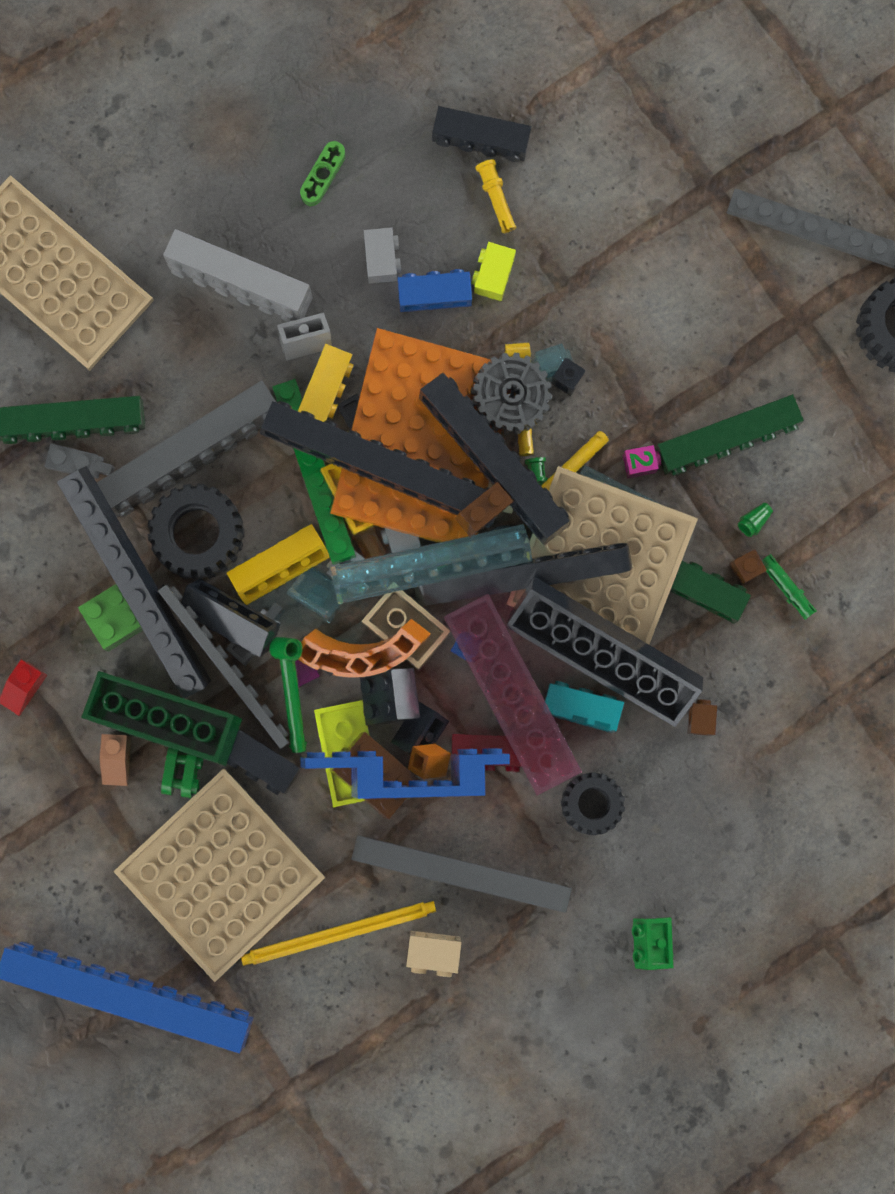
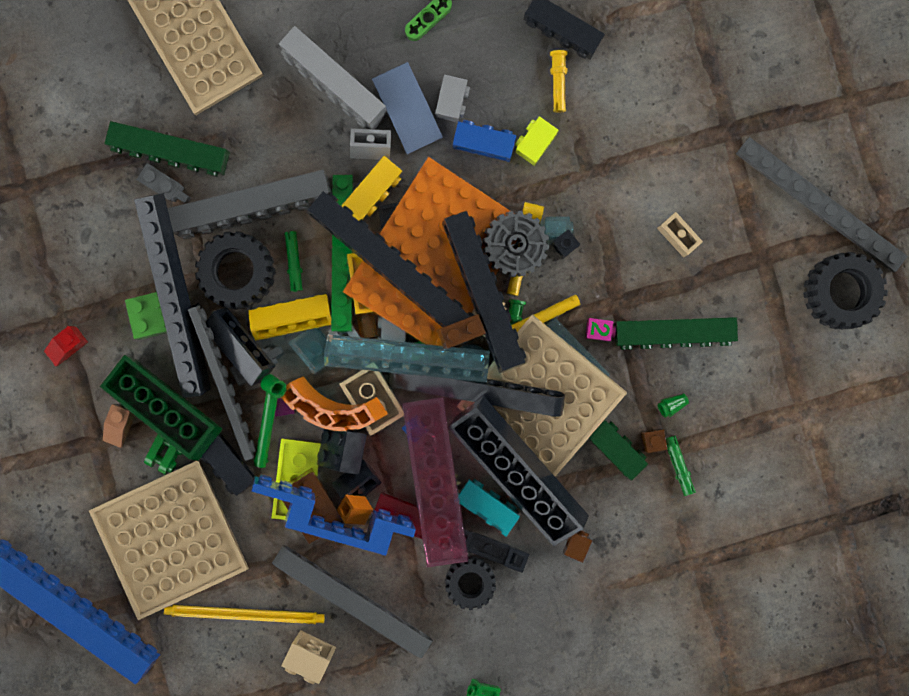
camera: 25 degrees right, 5 degrees up
none -> green pin [284,231,303,292]
none -> sand blue slope [372,62,443,154]
none -> black slope [447,526,530,573]
none -> tan brick [657,212,703,258]

